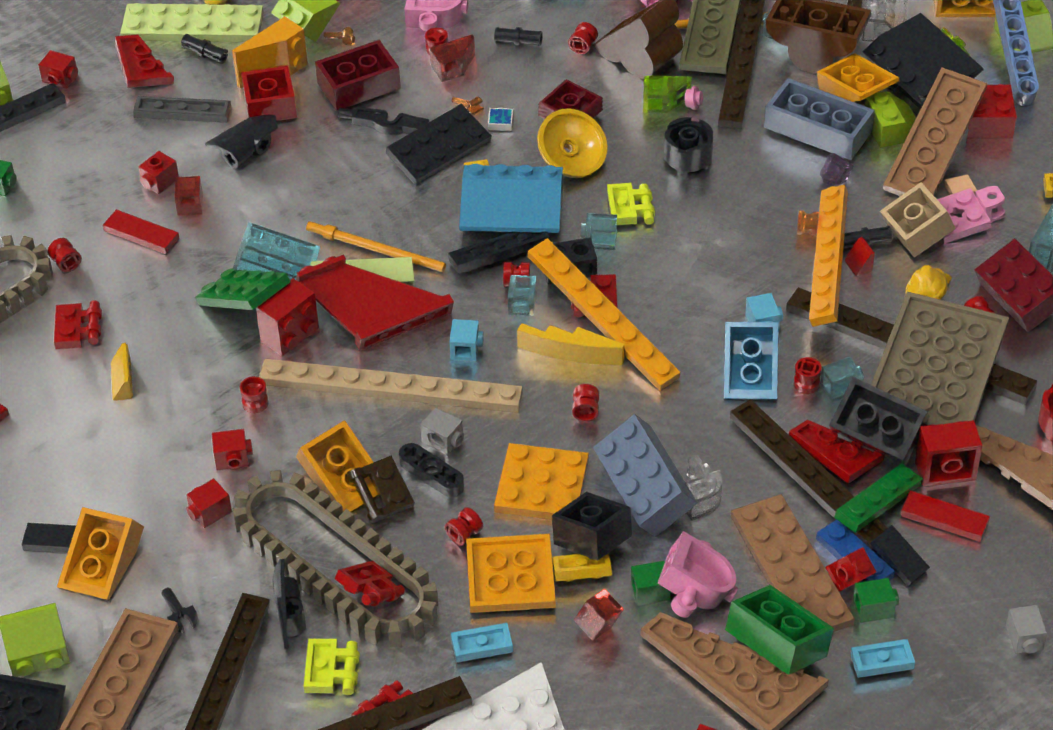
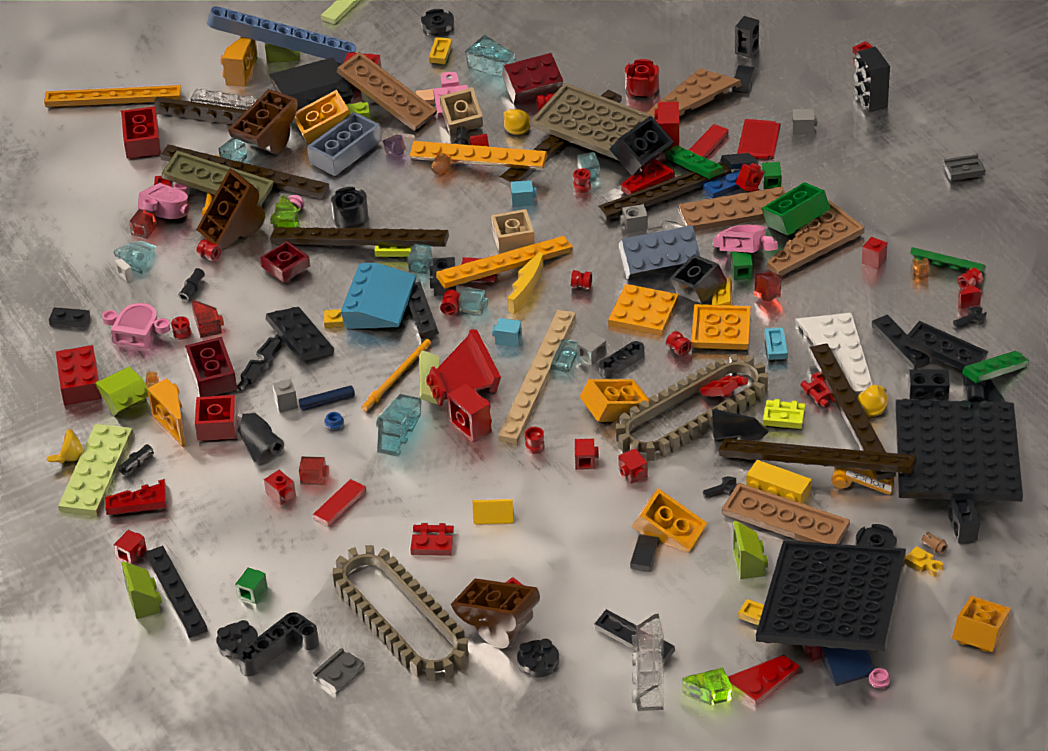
camera: 80 degrees left, 5 degrees down
red wheel [47,238,82,272] -> none
dark grey tile [133,96,231,123] -> none
green plate [195,268,291,310] -> none
dark brown plate [347,455,415,523] -> none
clear orange hand [452,97,484,115] -> none
tile [488,108,513,131] -> none
yellow dish [537,109,607,178] -> none
dark azure slope [724,322,778,400] -> none
medium azure plate [850,639,915,678] -> none
none -> dark brown plate [270,227,449,247]
none -> light grey brick [272,379,298,412]
none -> dark blue axle [299,385,355,410]
none -> blue plate [324,412,344,429]
none -> tan brick [491,209,535,254]
none -> clear light blue plate [551,339,578,373]
none -> light grey brick [620,204,648,233]
none -> red window [737,119,781,160]
none -> yellow brick [746,460,811,504]

